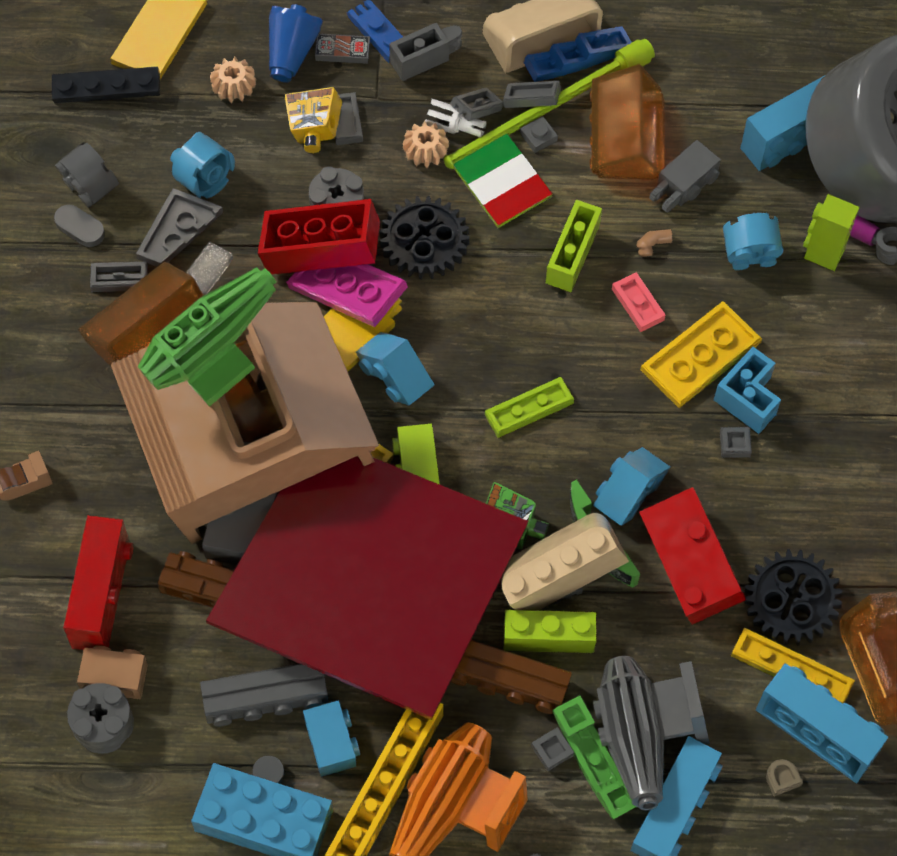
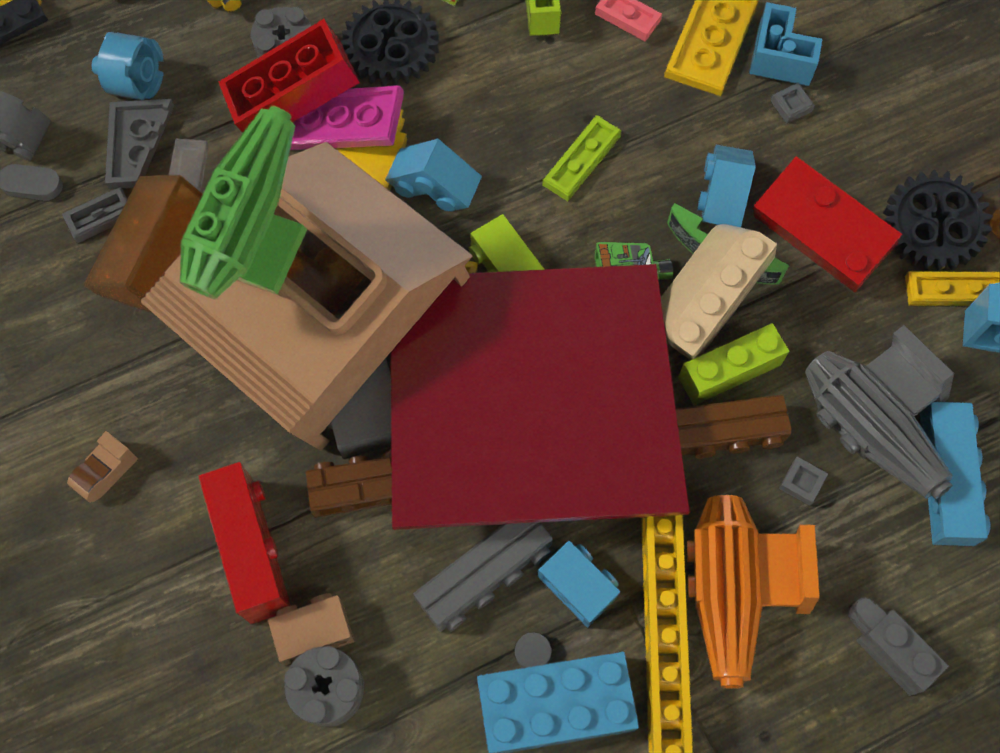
camera: 25 degrees left, 5 degrees up
bright green slope [553,696,636,820] -> none

